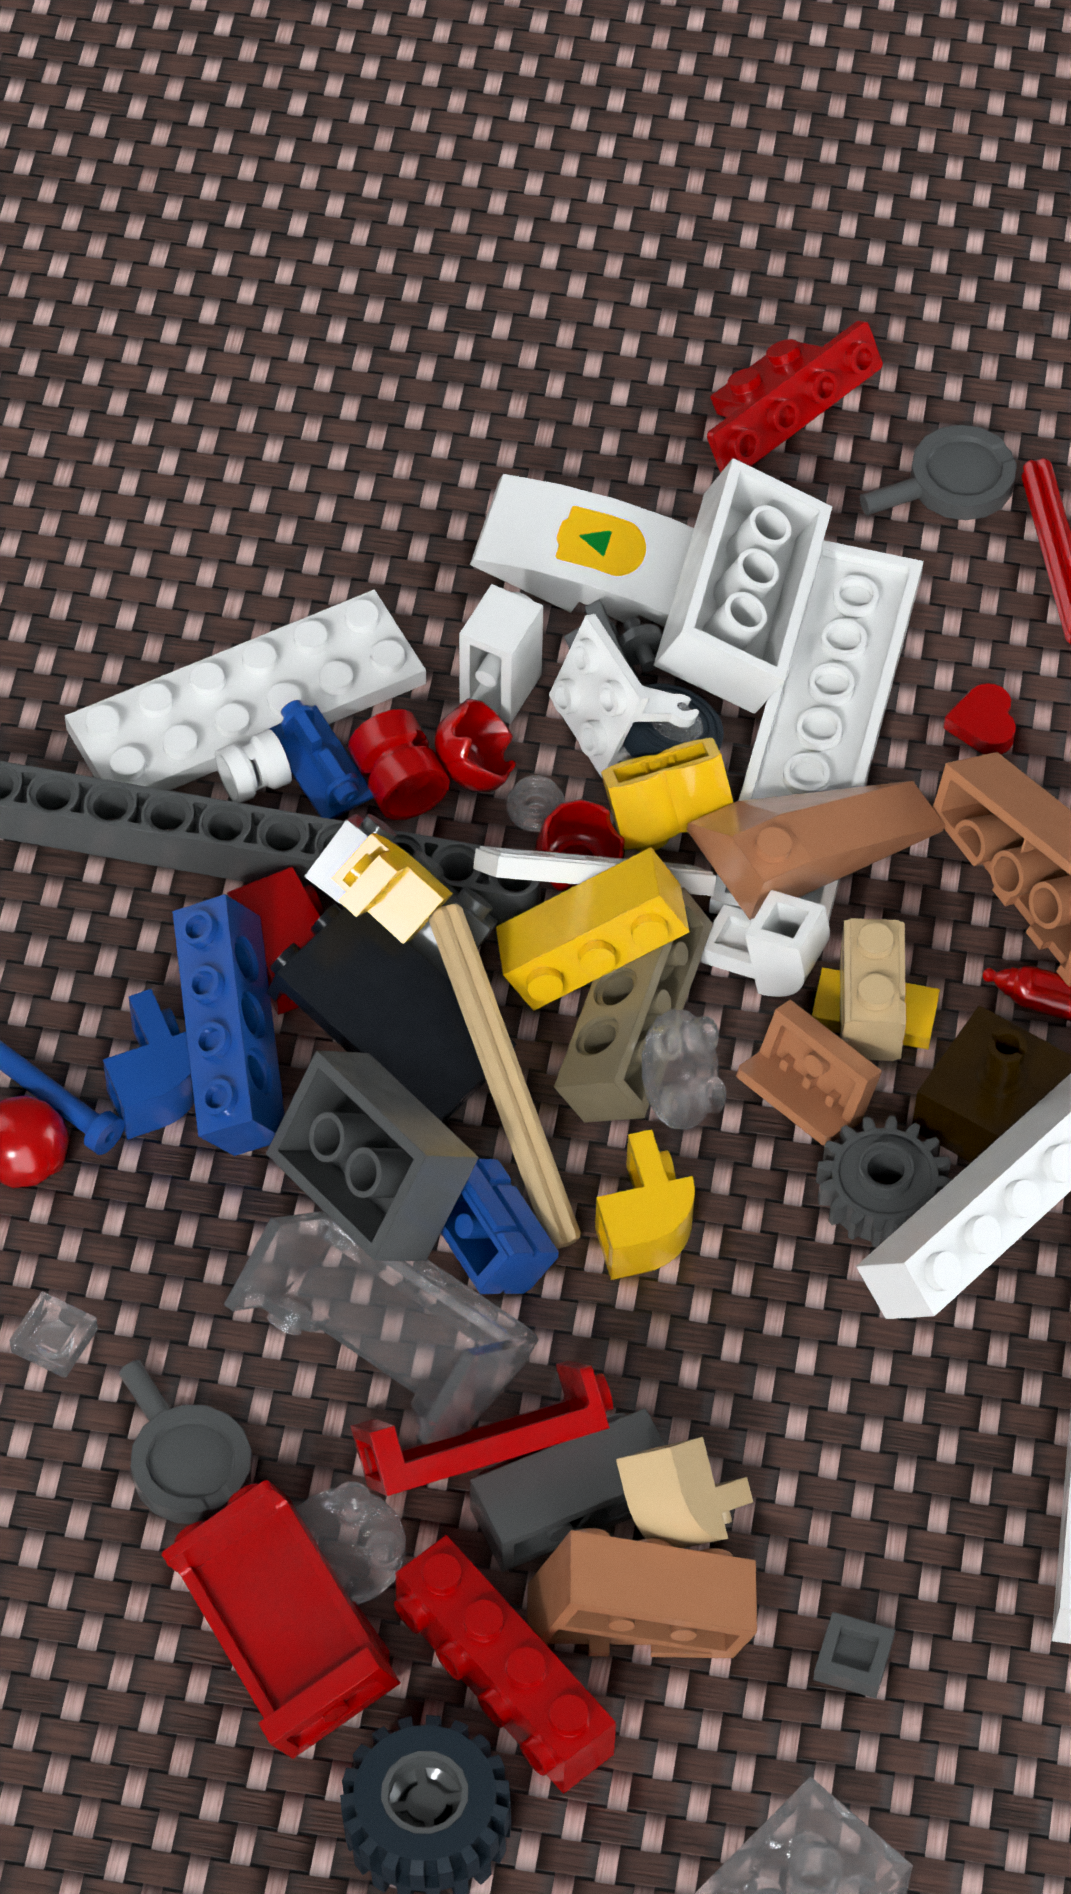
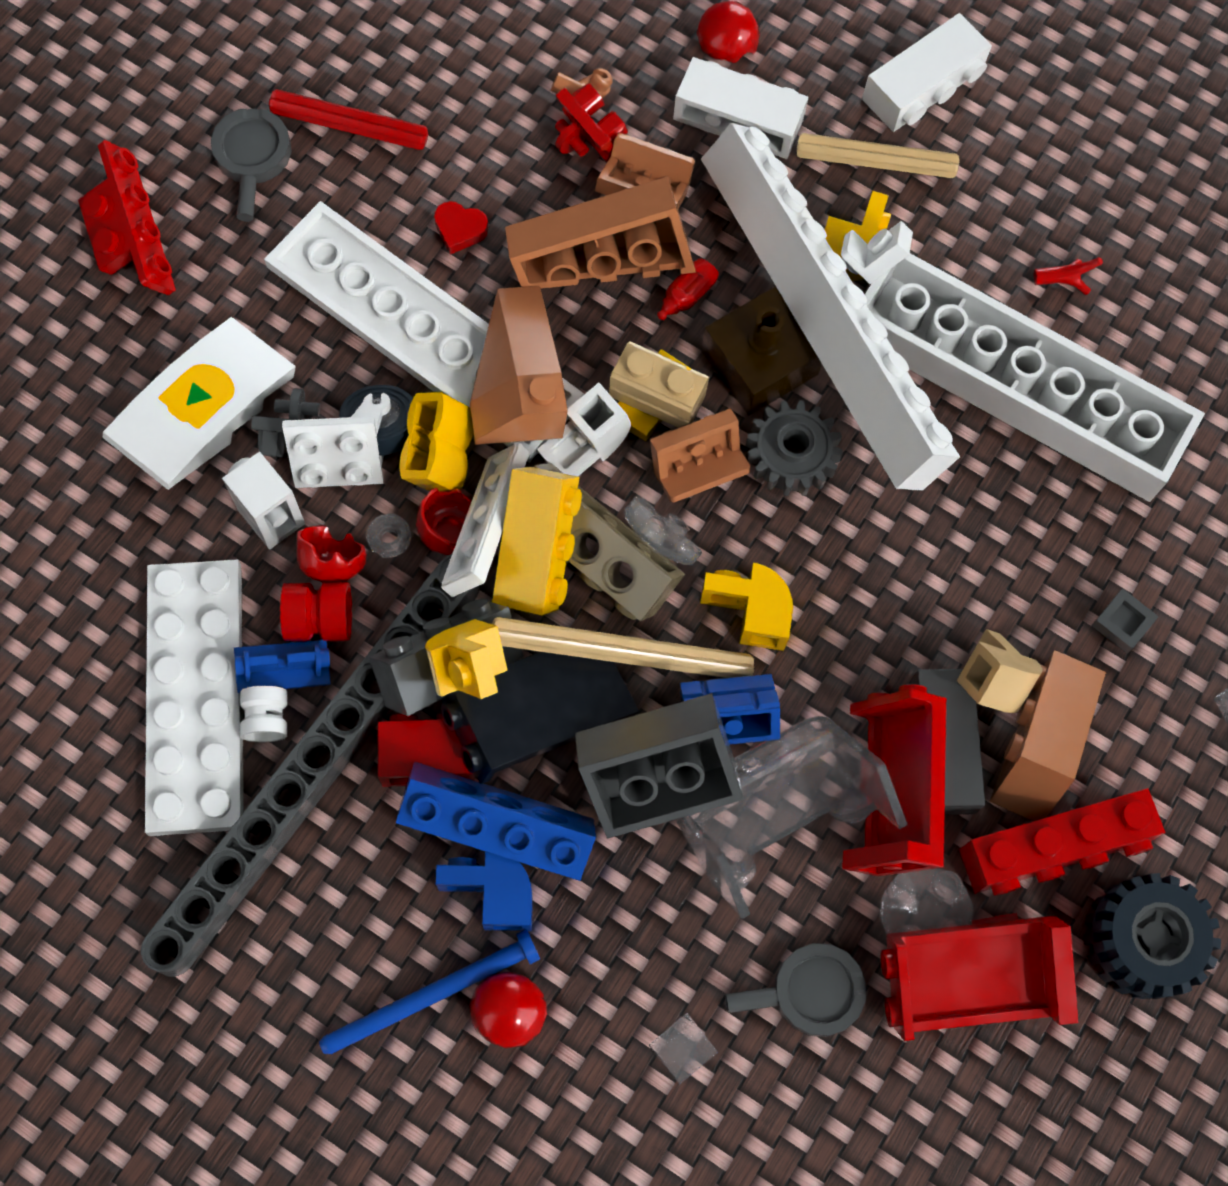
camera: 70 degrees left, 15 degrees up
white brick [653,458,832,714] -> none

